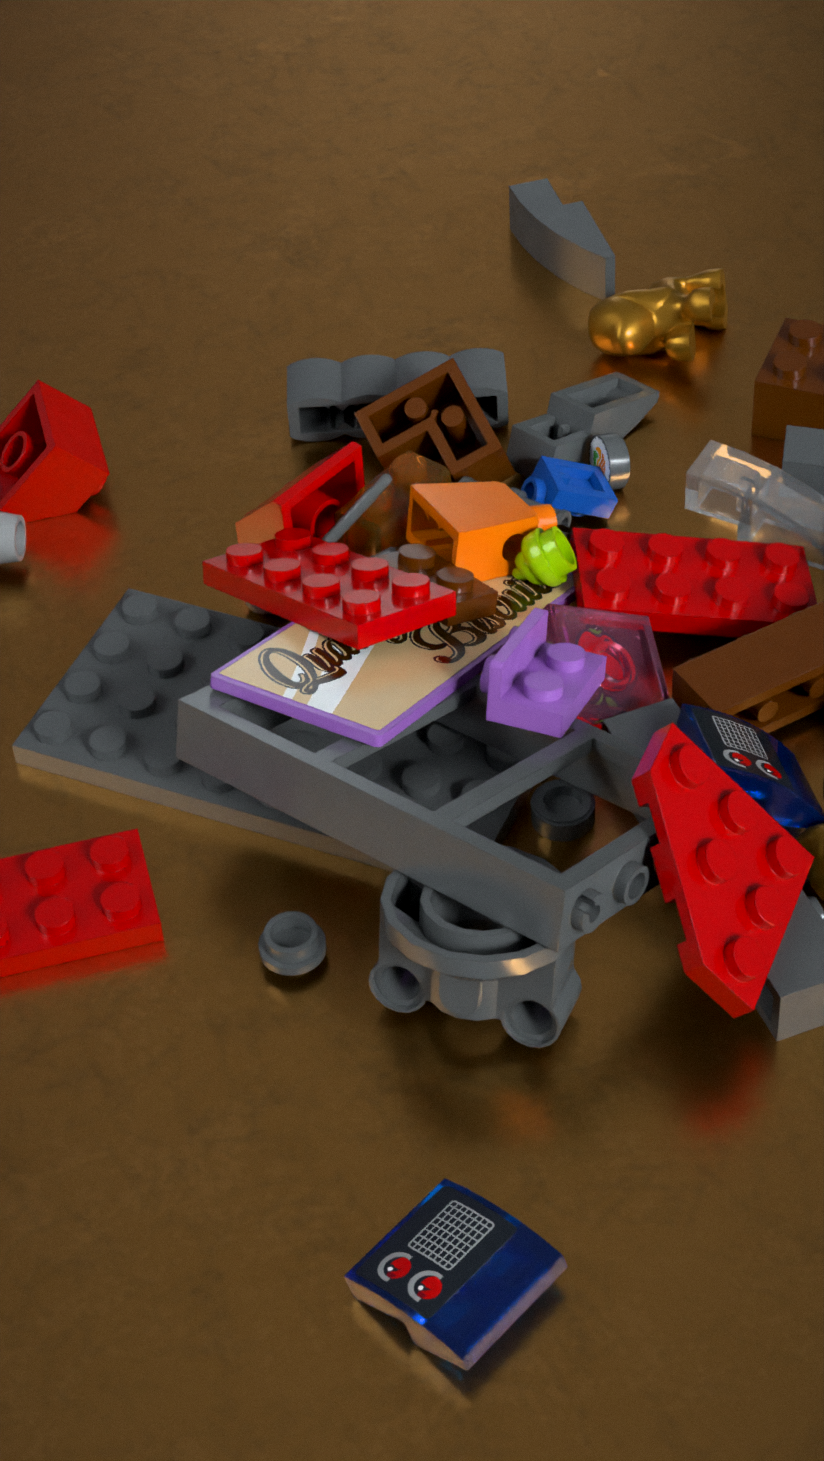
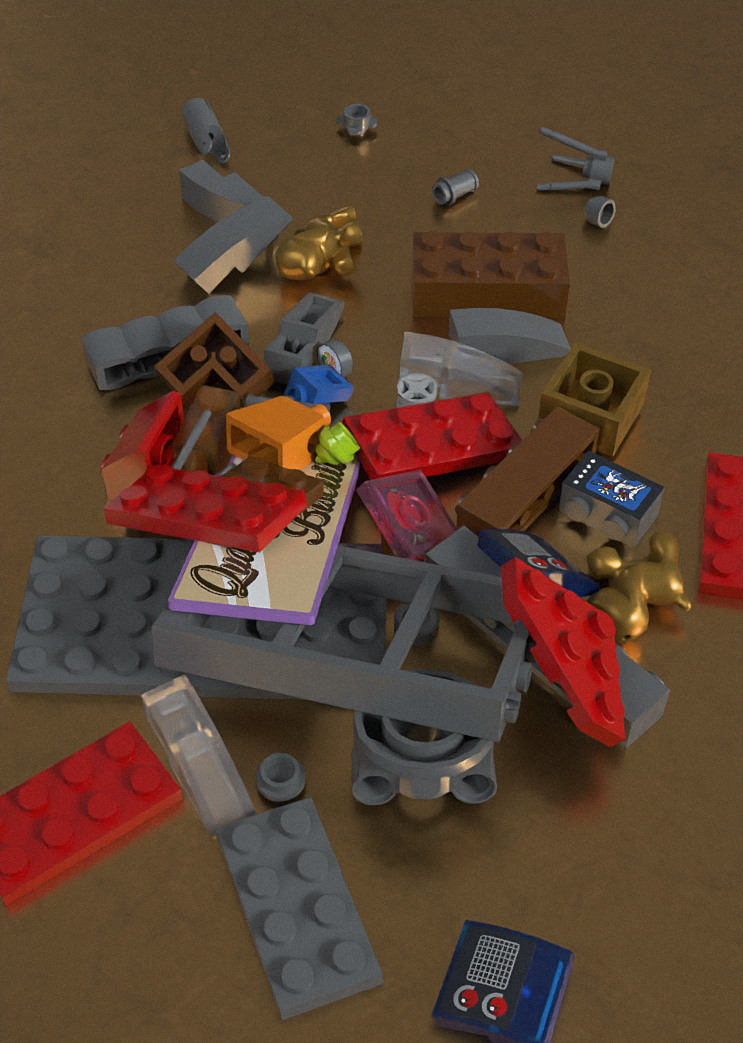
camera: 25 degrees left, 5 degrees up
medium lavender bracket [480,608,607,738] -> none
none -> clear slope [141,674,256,837]
none -> dark grey slope [174,196,293,294]
none -> dark grey piece [181,98,230,164]
none -> dark grey plate [216,797,383,1021]
none -> dark grey plate [337,103,377,135]
none -> light grey wheel [396,373,437,408]

